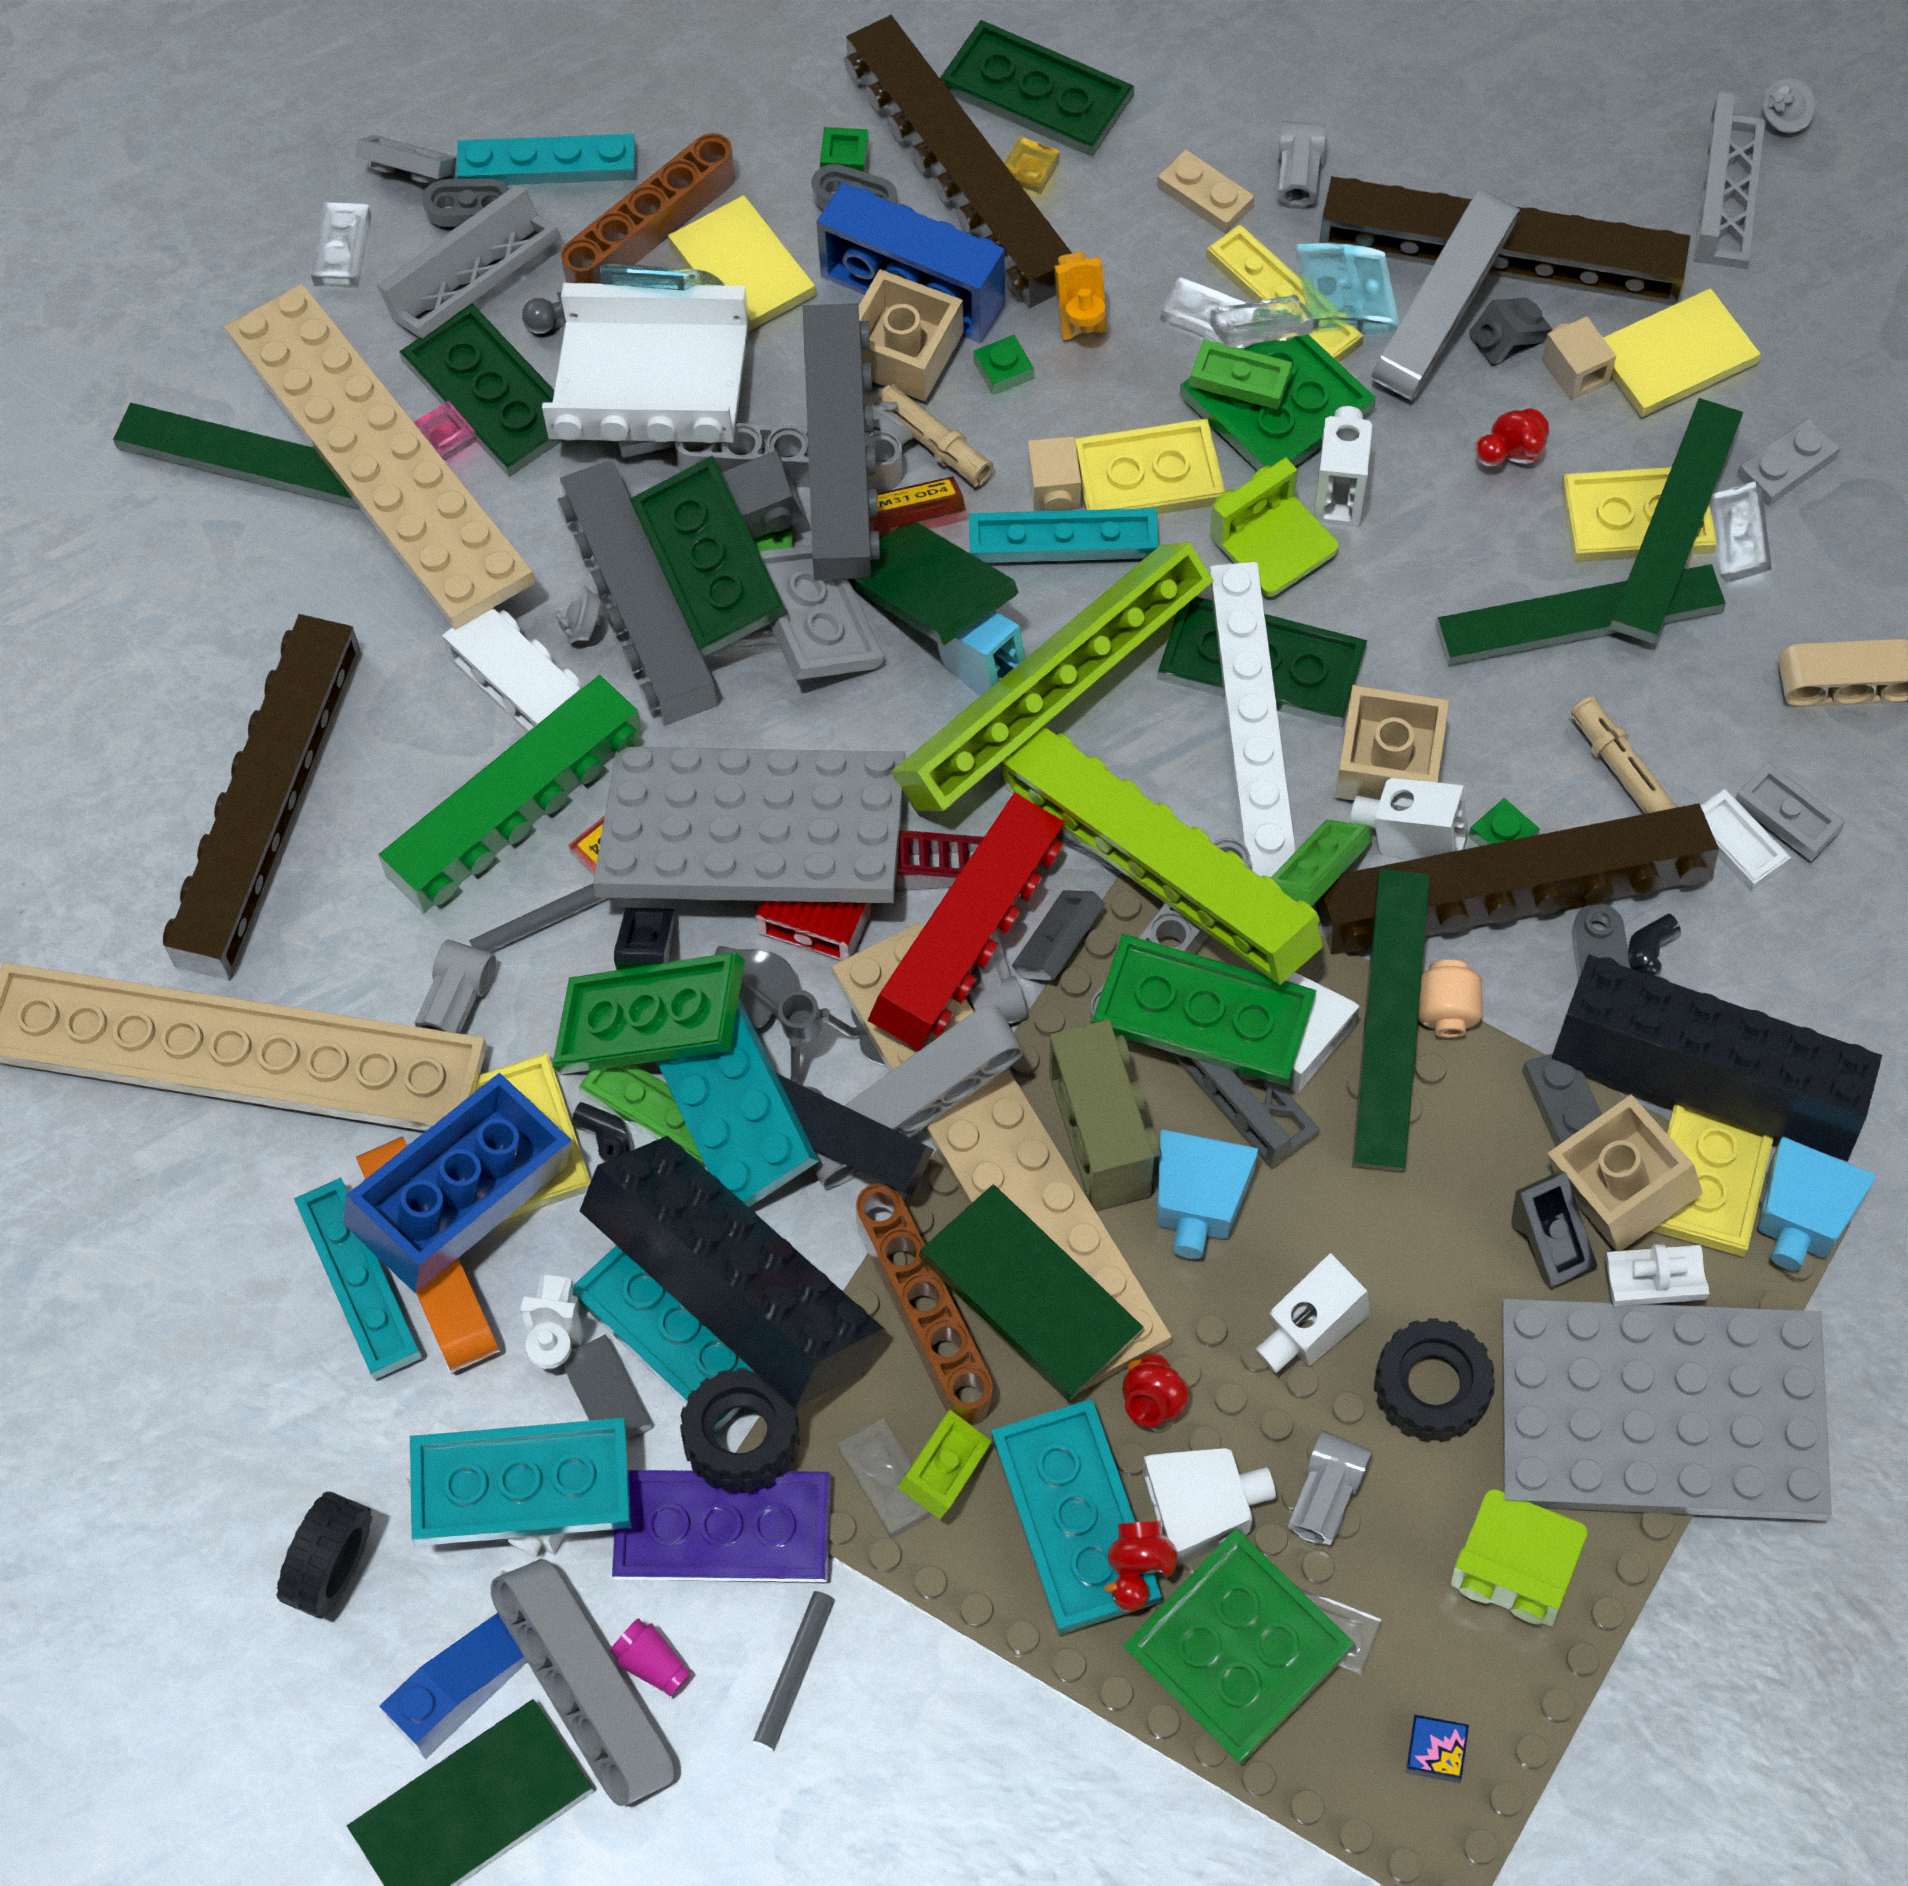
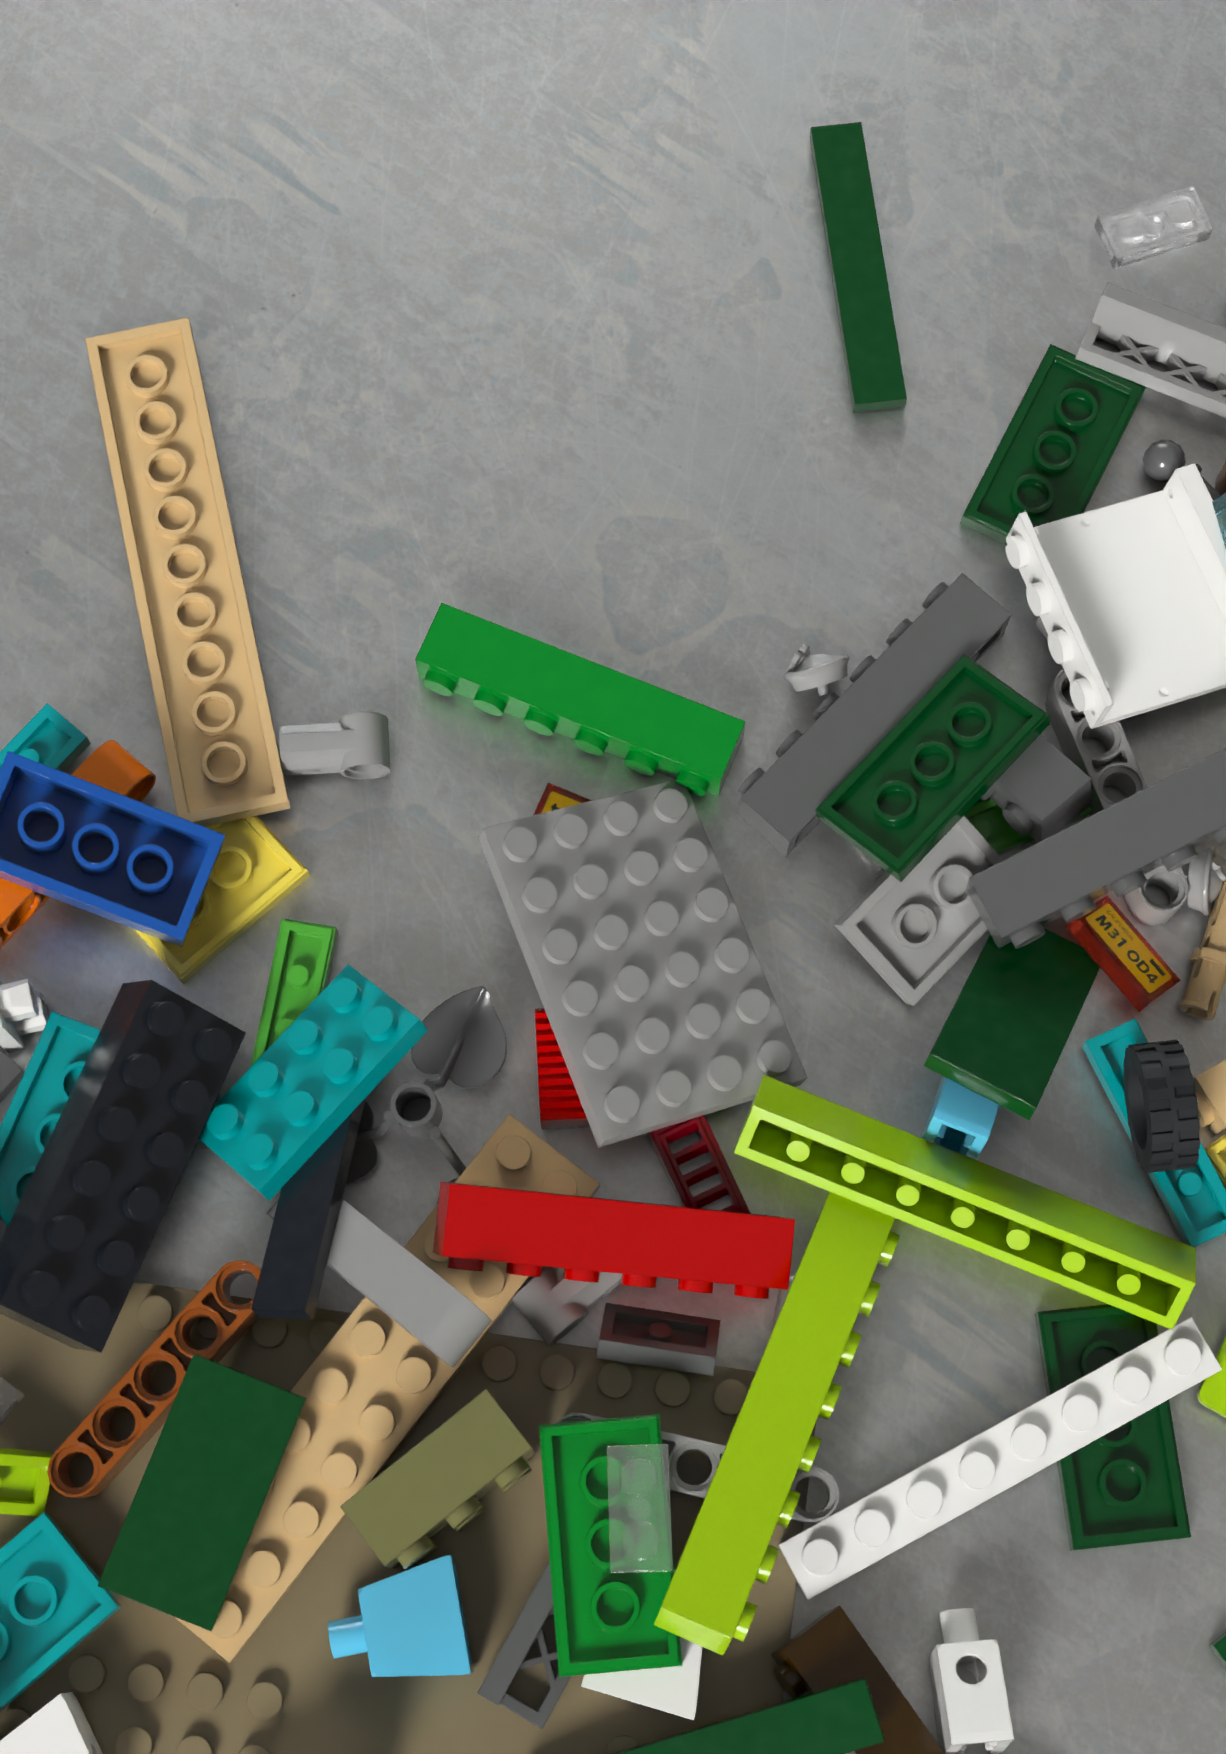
camera: 65 degrees right, 10 degrees up
dark brown brick [163,614,361,981] -> none
tan plate [224,283,536,630] -> none
clear pink plate [414,401,477,461] -> none
white brick [442,608,583,733] -> none
dark grey bar [469,883,606,952] -> none
green tile [552,952,745,1074] -> none
black arm [571,1102,632,1162] -> none
black slope [614,908,675,970] -> none
red animal [1122,1353,1190,1427] -> none
bright green tile [1270,819,1371,907] -> none
tan brick [1335,685,1450,800] -> none
none -> clear plate [607,1444,673,1573]
none -> black tyre [1123,1039,1200,1173]

